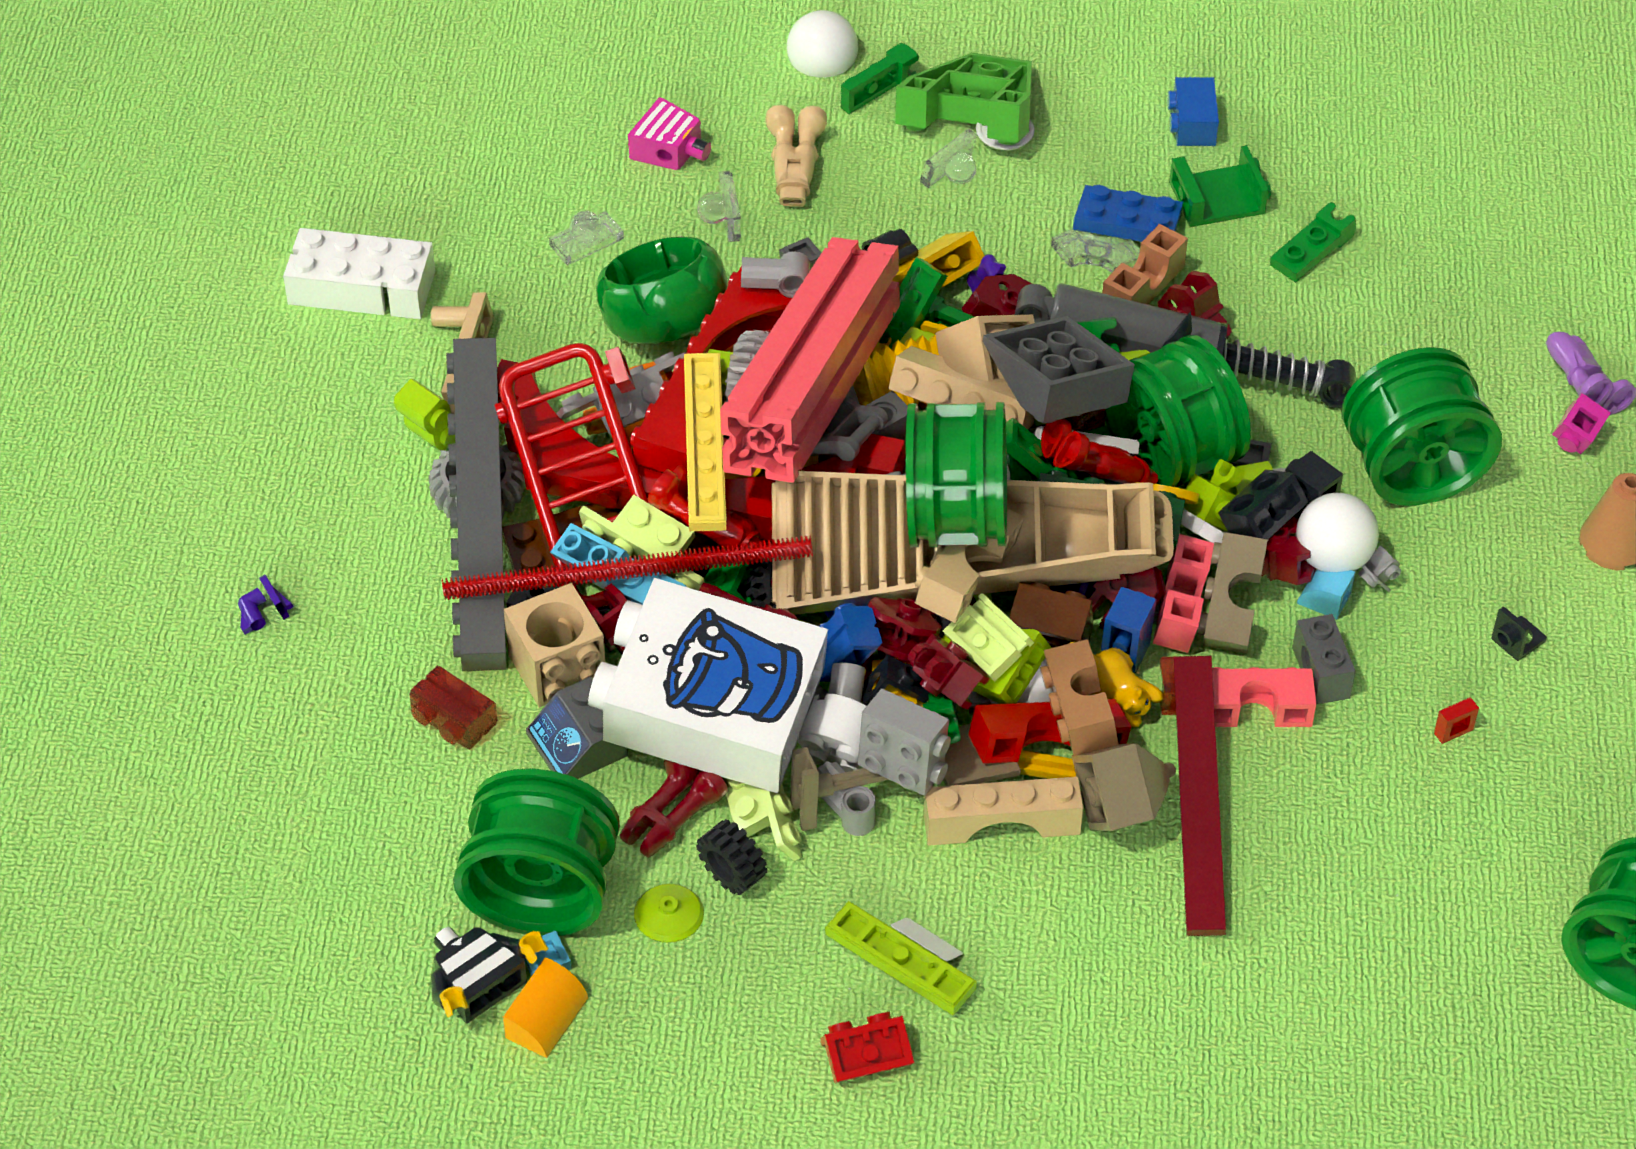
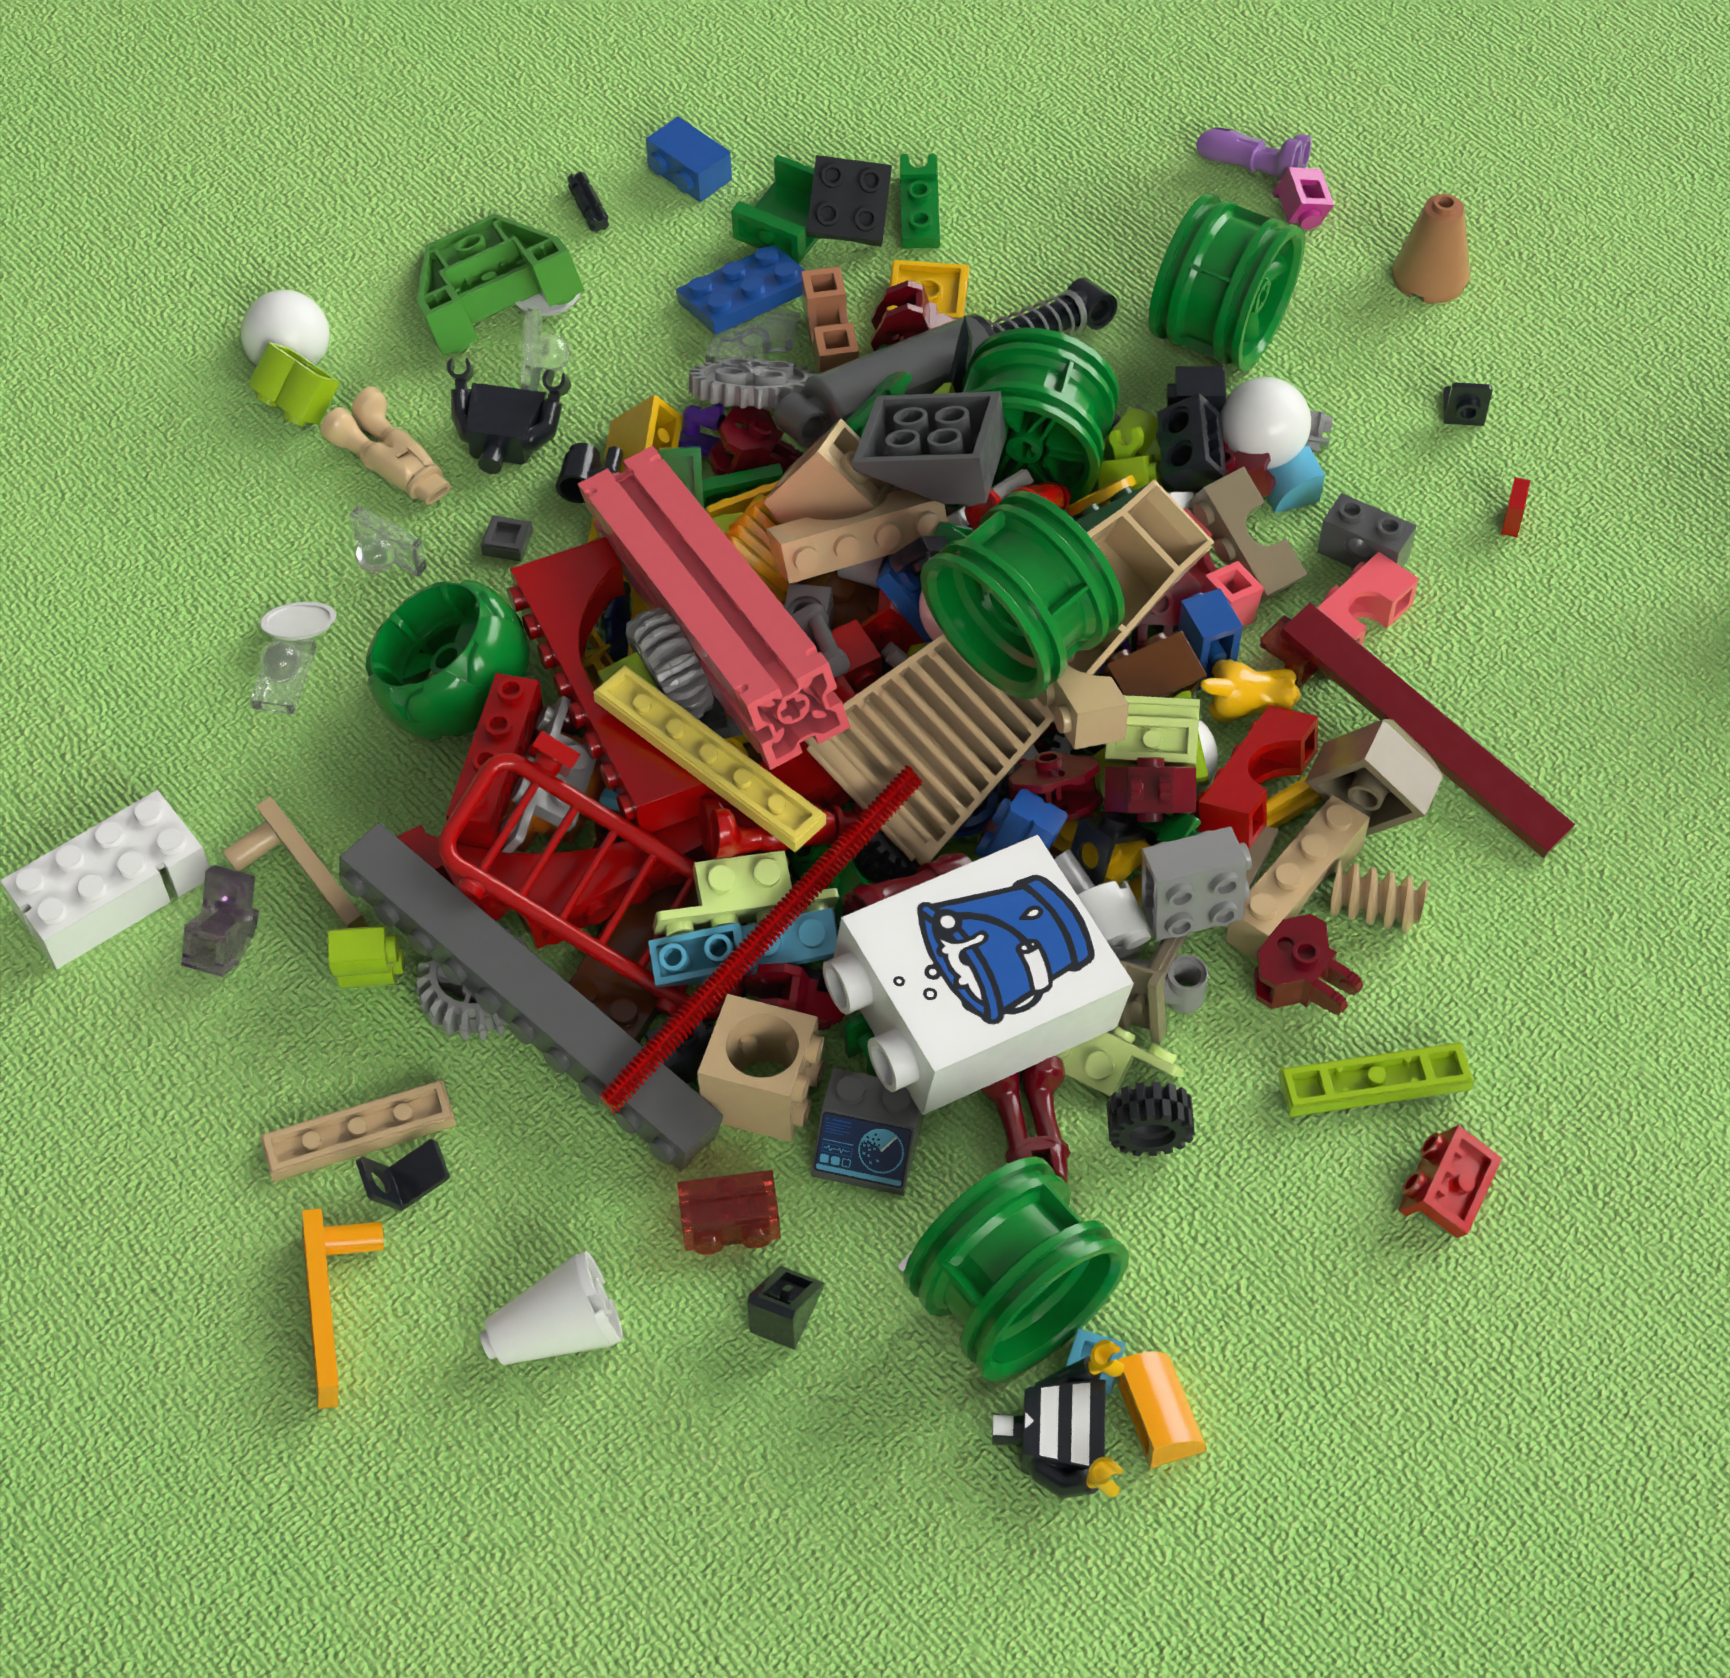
camera: 45 degrees left, 5 degrees up
dark purple piece [238,574,294,635] -> none
dark pink torso [628,97,712,170] -> none
lime piece [634,884,704,943] -> none
light grey piece [741,251,810,298] -> none
green plate [841,43,919,114] -> none
white sticker [891,918,963,961] -> none
medium nougat arch [1040,639,1119,756] -> none
none -> brick [181,865,259,977]
none -> lime brick [248,342,340,427]
none -> white piece [260,602,336,641]
none -> tan tile [260,1079,456,1182]
none -> light orange piece [302,1208,384,1409]
none -> black bracket [356,1139,450,1212]
none -> red brick [446,673,543,850]
none -> black torso [447,358,571,474]
none -> white cone [479,1251,623,1365]
none -> black axle [567,171,609,233]
none -> light grey gear [689,358,817,409]
none -> slope [747,1266,825,1350]
none -> black brick [806,155,892,247]
none -> yellow plate [886,260,969,319]
none -> dark red hinge [1253,914,1364,1016]
none -> tan piece [1329,859,1429,934]

